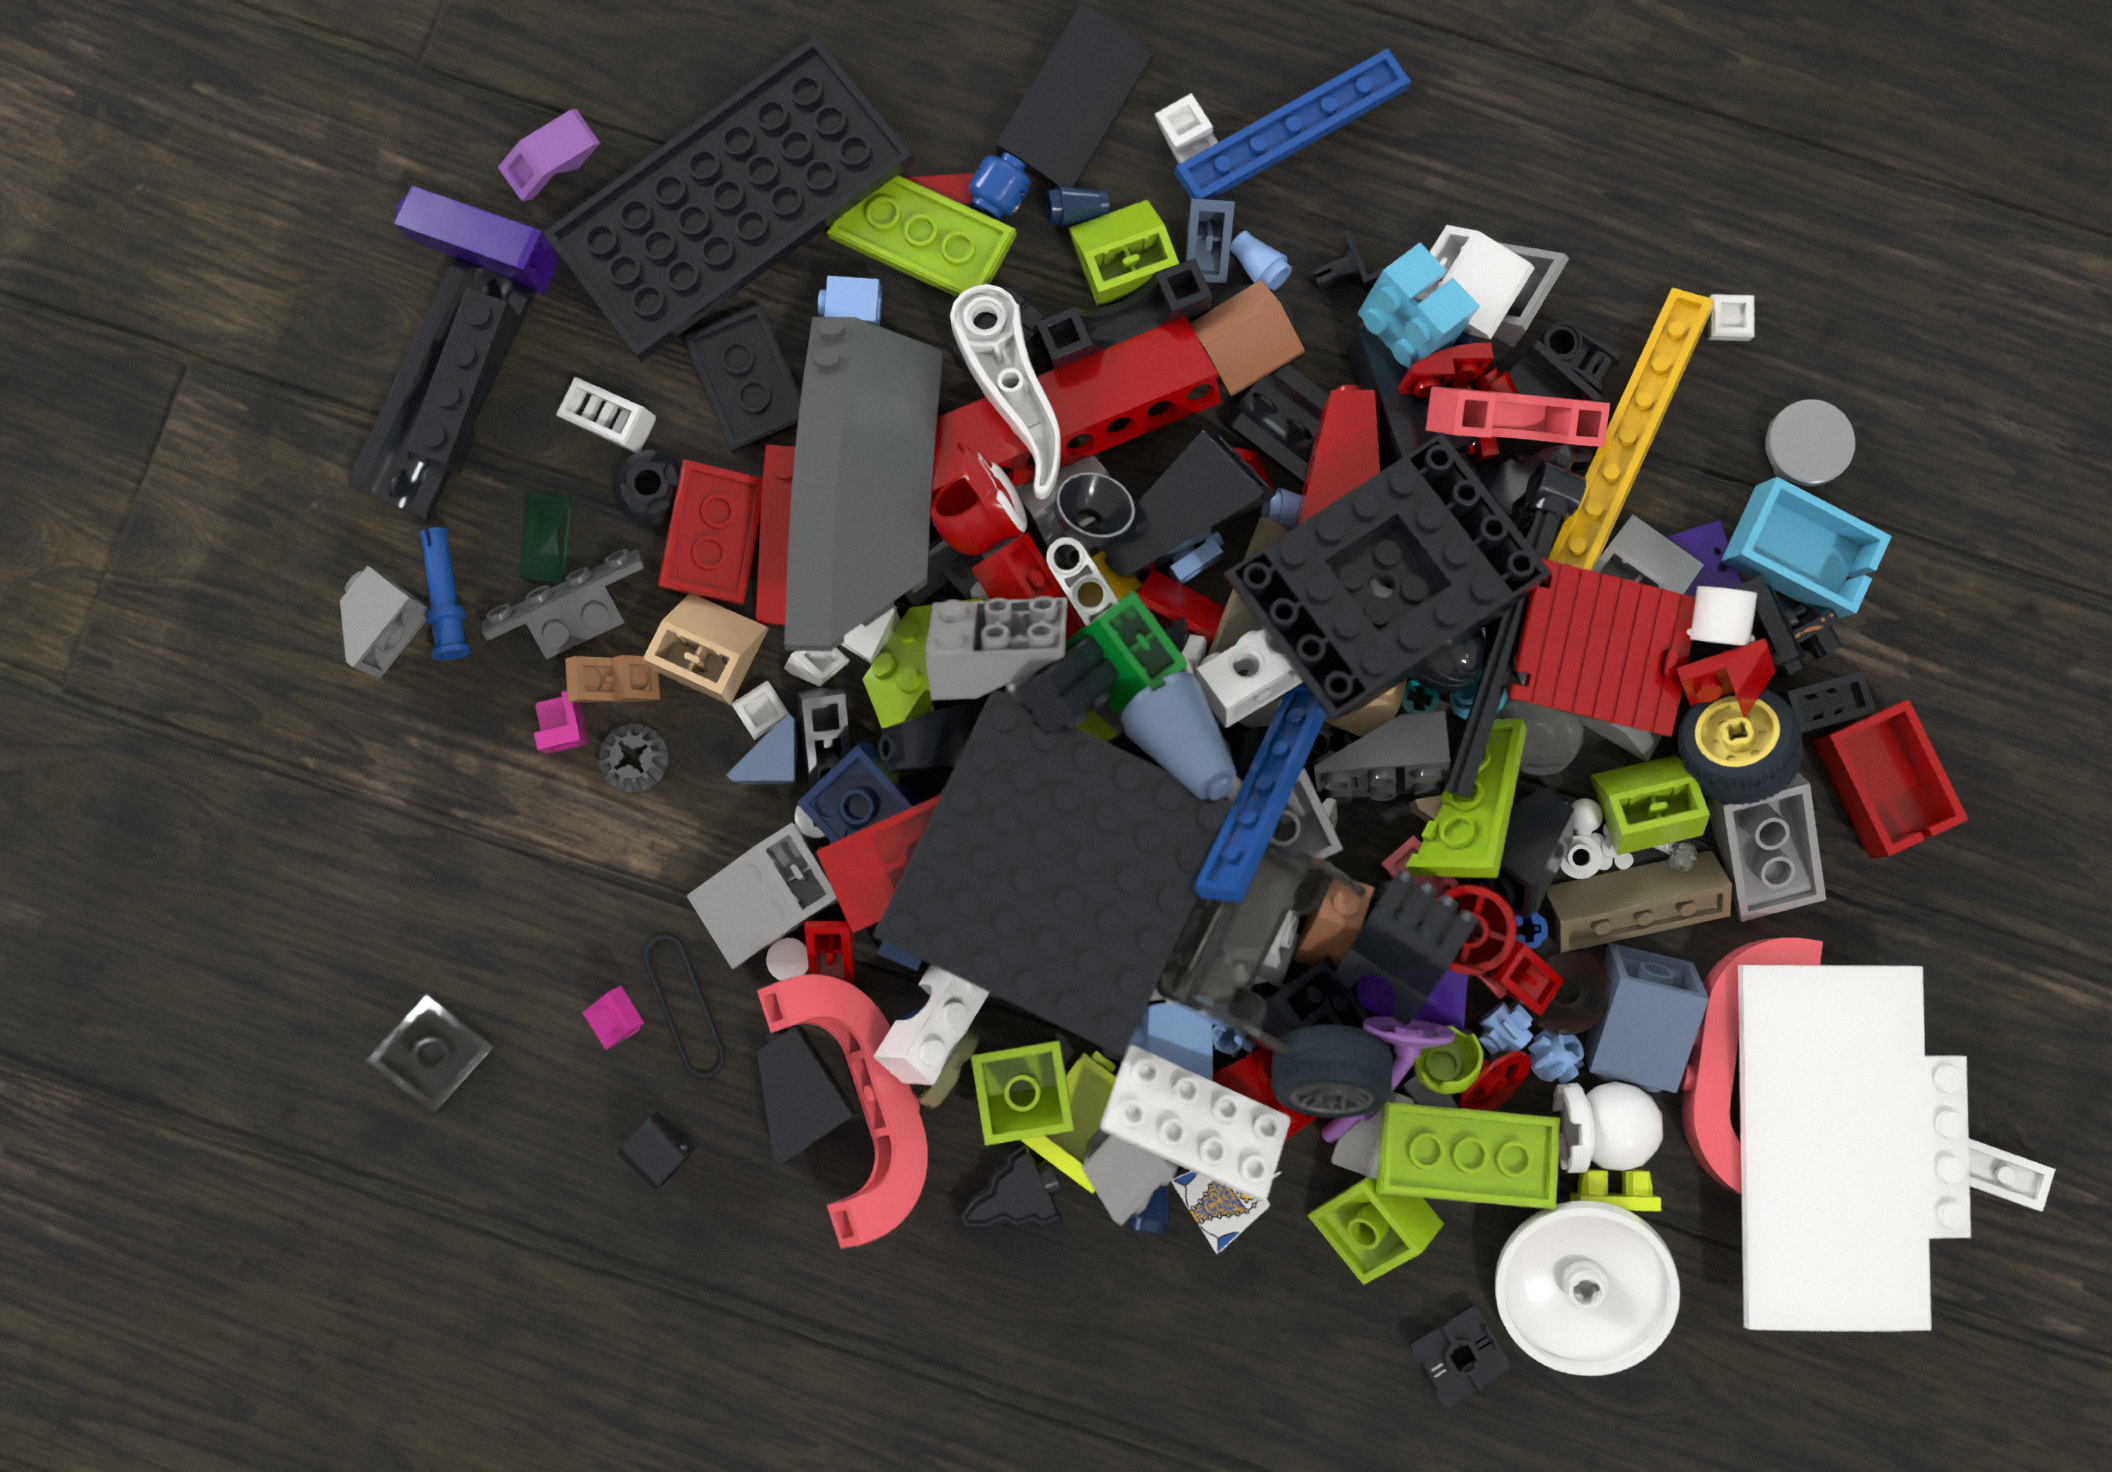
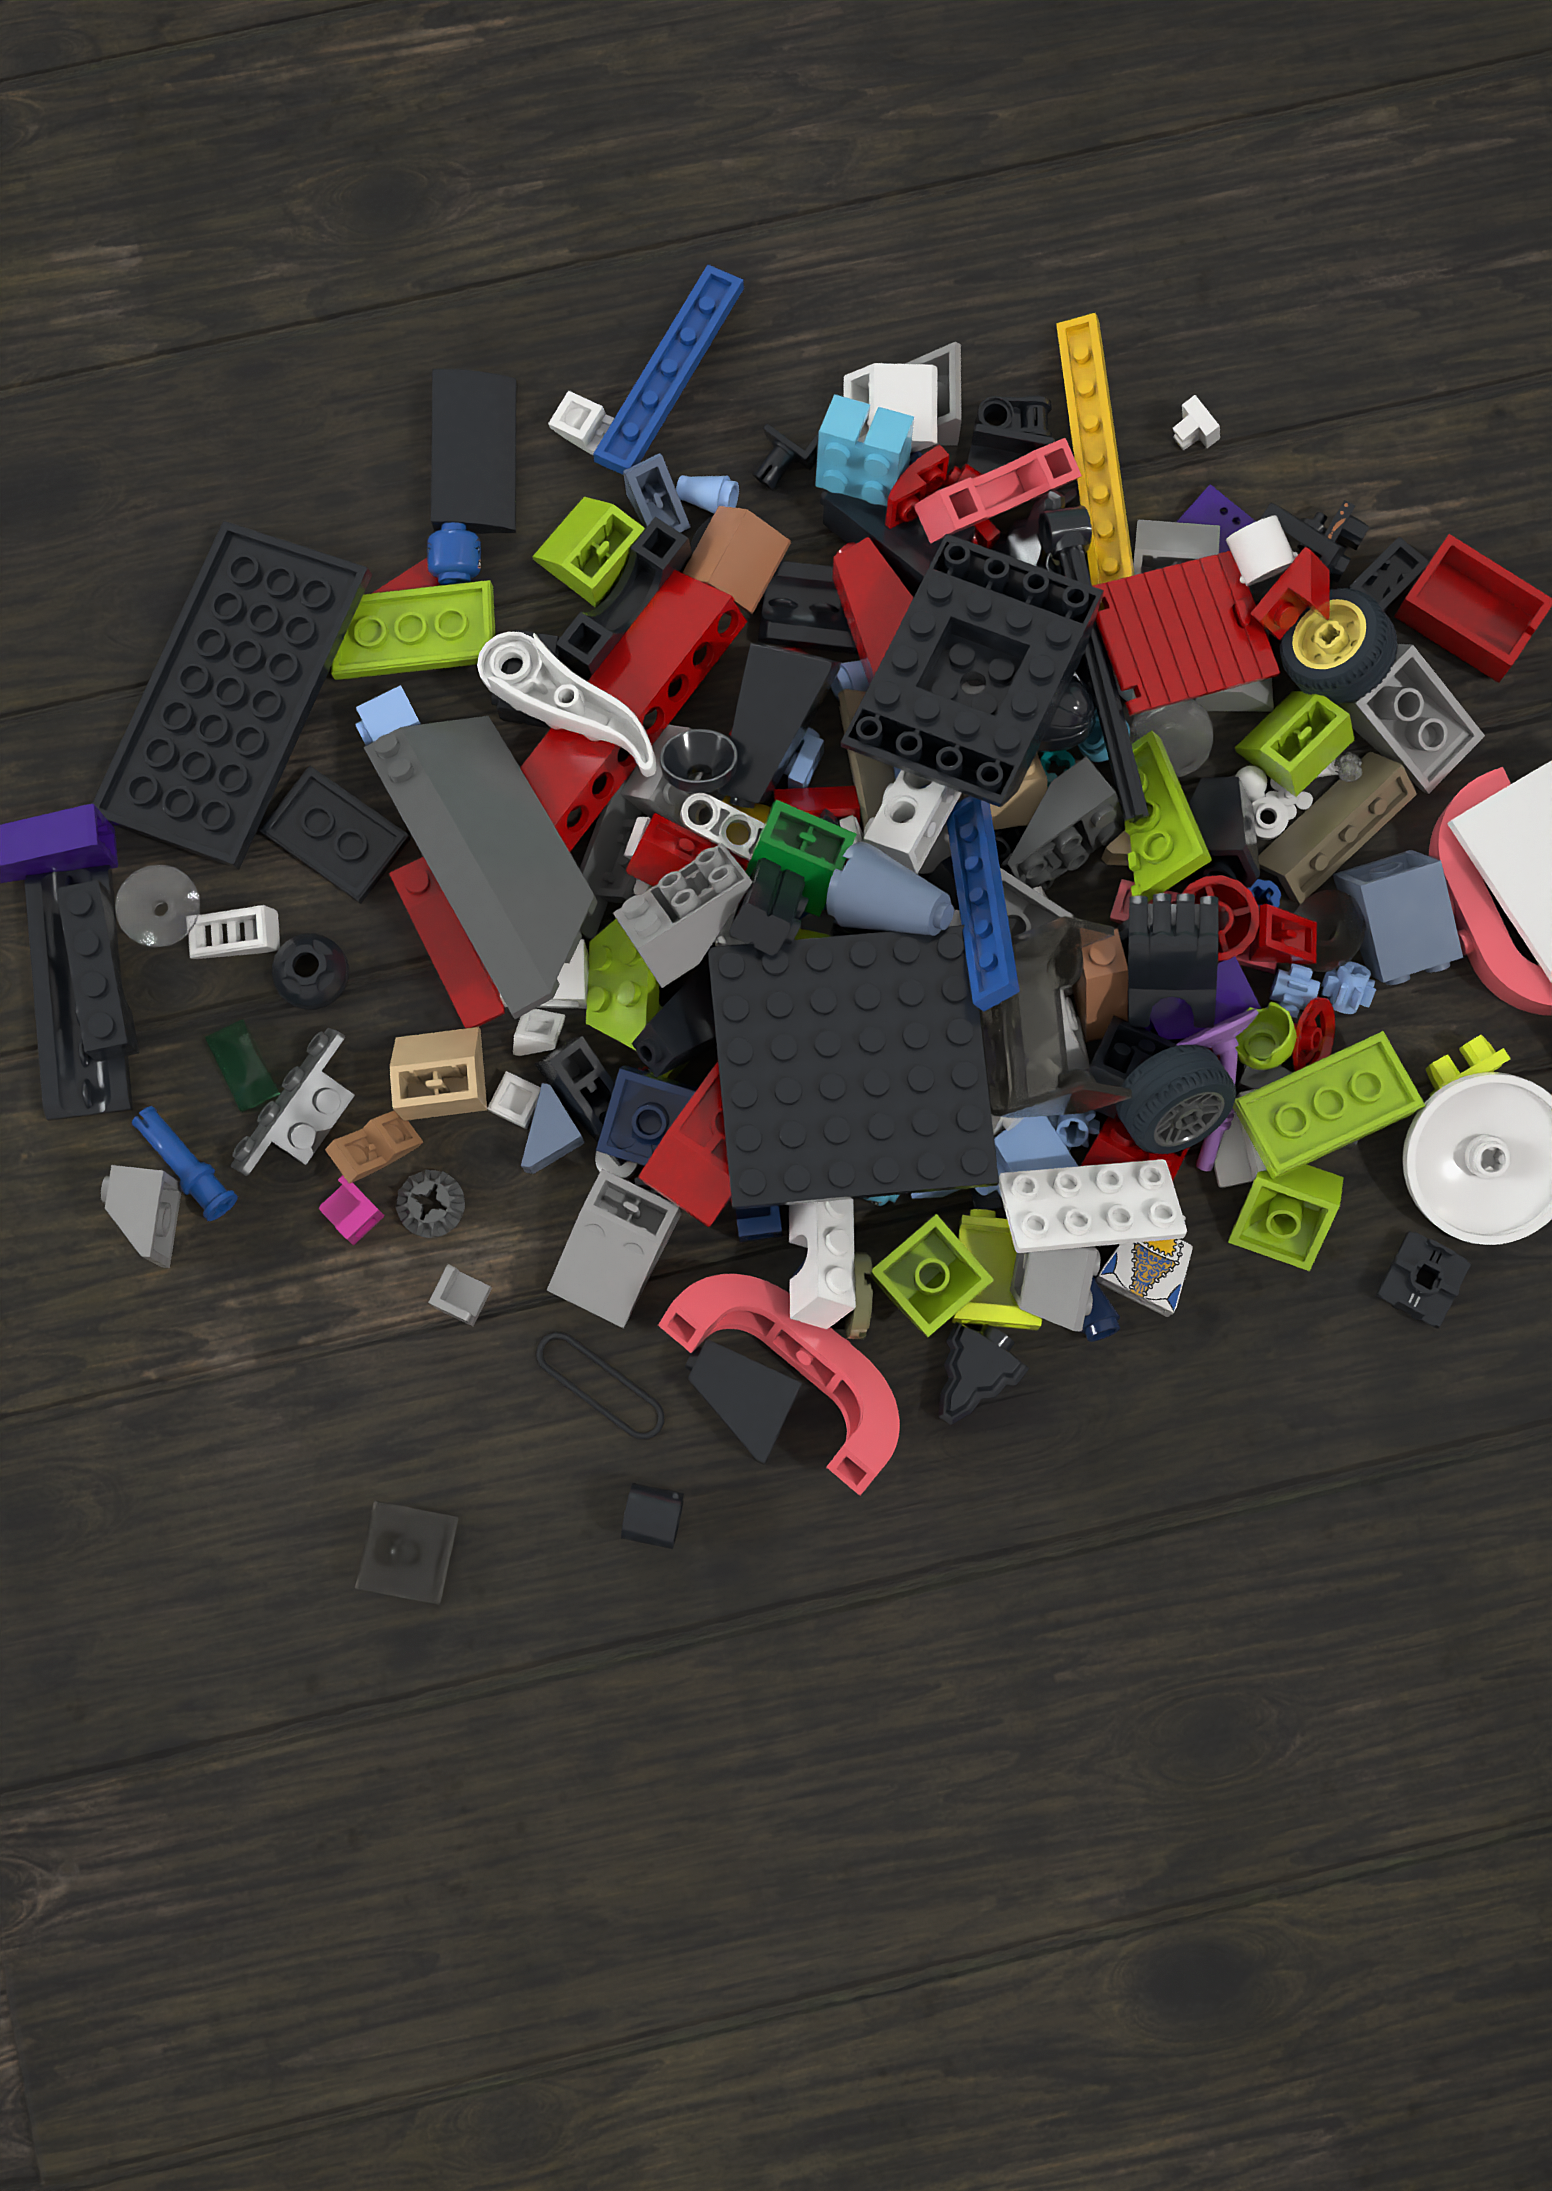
camera: 30 degrees left, 5 degrees down
medium lavender slope [498,109,600,201] -> none
dark pink bracket [583,985,644,1050] -> none
red tile [657,459,763,605] -> none
white tile [766,938,809,981] -> none
red slope [804,921,855,986] -> none
red piece [930,441,1027,555] -> none
dark blue cone [1045,185,1109,228] -> none
white tile [1552,1082,1663,1173] -> none
white tile [1707,294,1754,341] -> none
medium azure piece [1720,477,1892,618] -> none
light grey tile [1765,399,1855,486] -> none
none -> clear dish [115,865,200,947]
none -> light grey panel [428,1264,492,1326]
none -> white tile [1173,395,1220,450]

